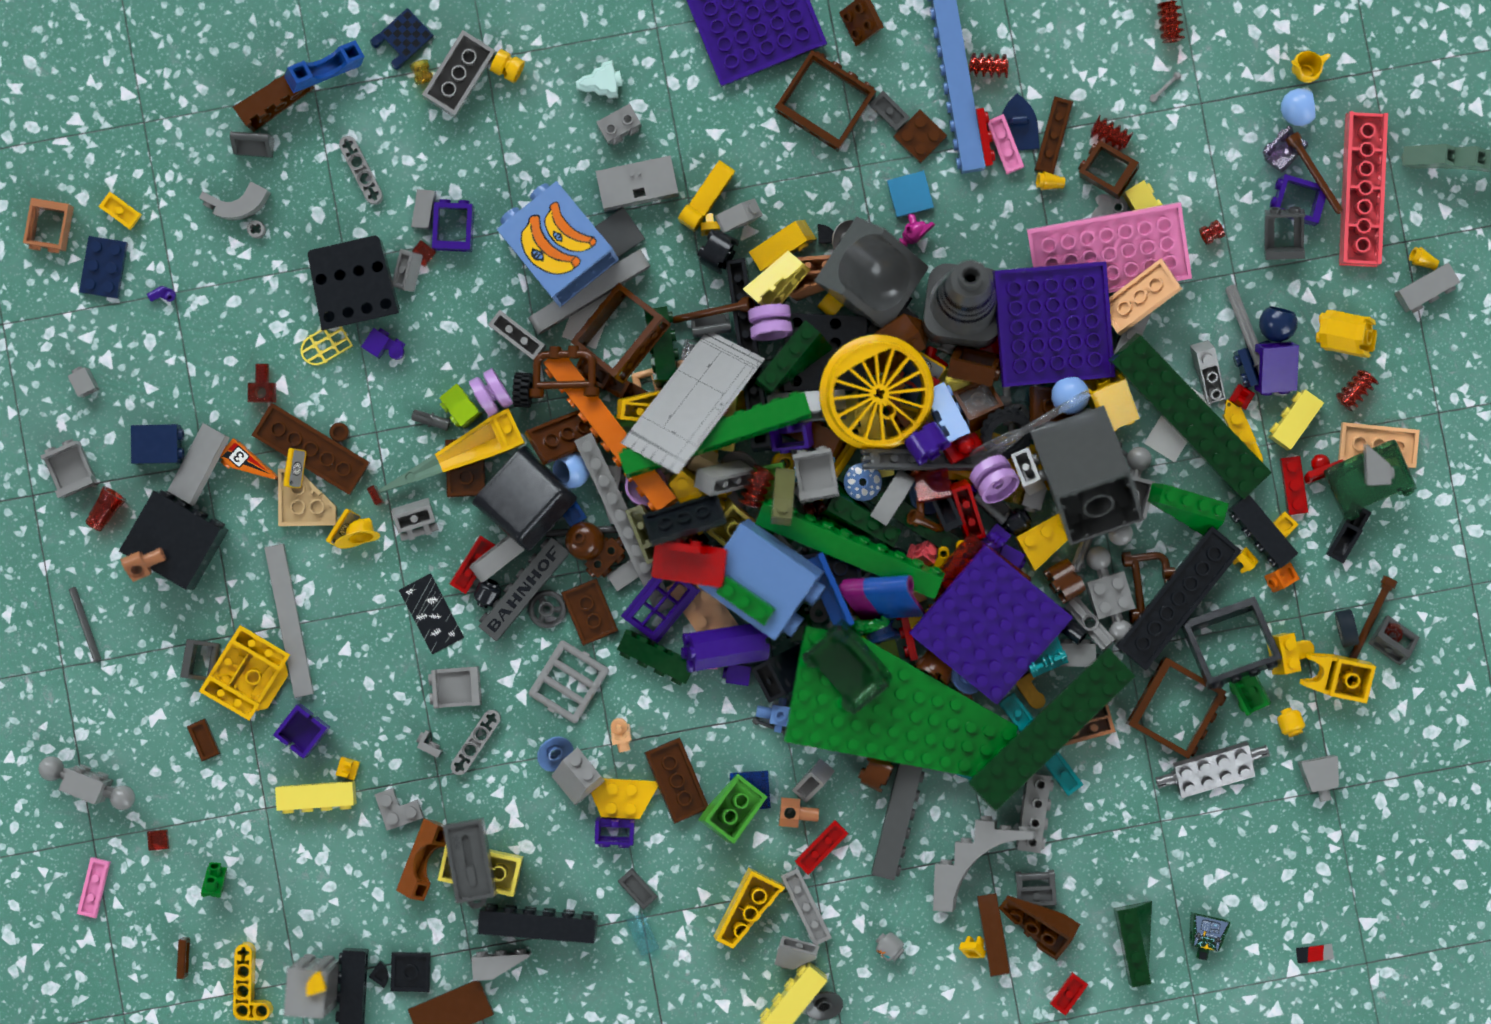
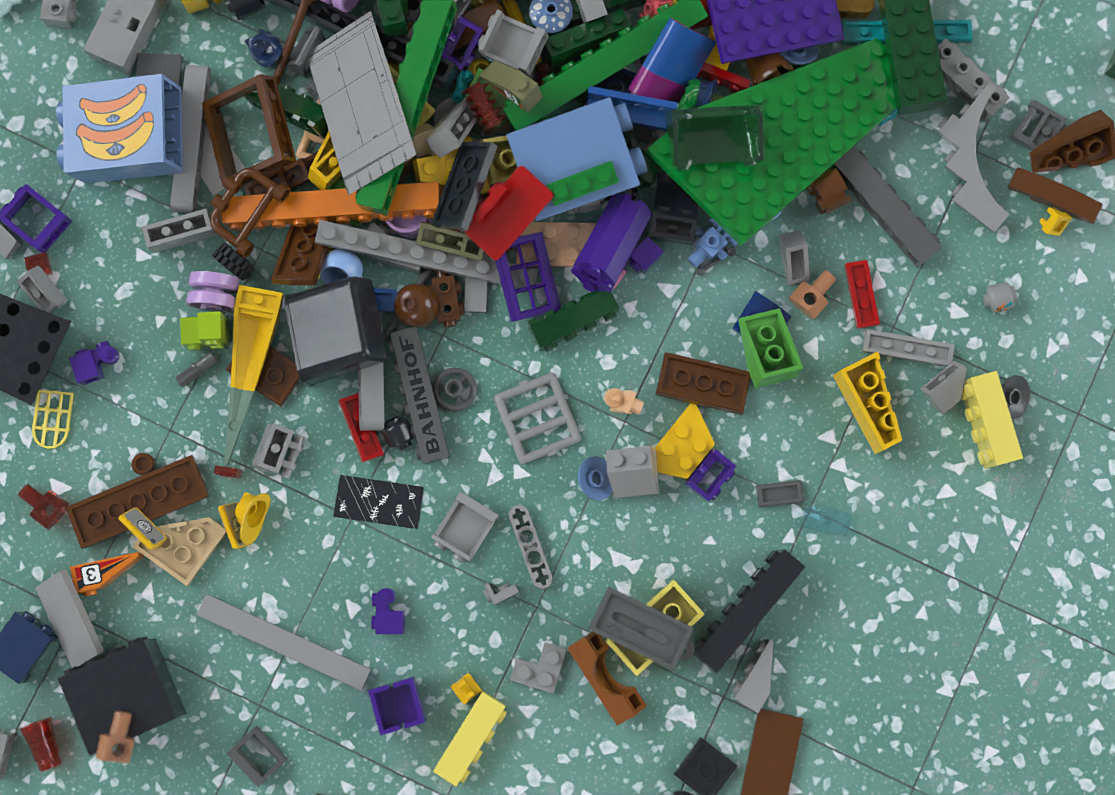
camera: 60 degrees left, 5 degrees down
yellow slope [199,625,290,721] -> none
reddish brown tile [561,578,618,646] -> none
none -> dark blue hat [244,29,283,67]
none -> dark purple brick [371,588,405,634]
none -> teal arm [452,70,474,103]

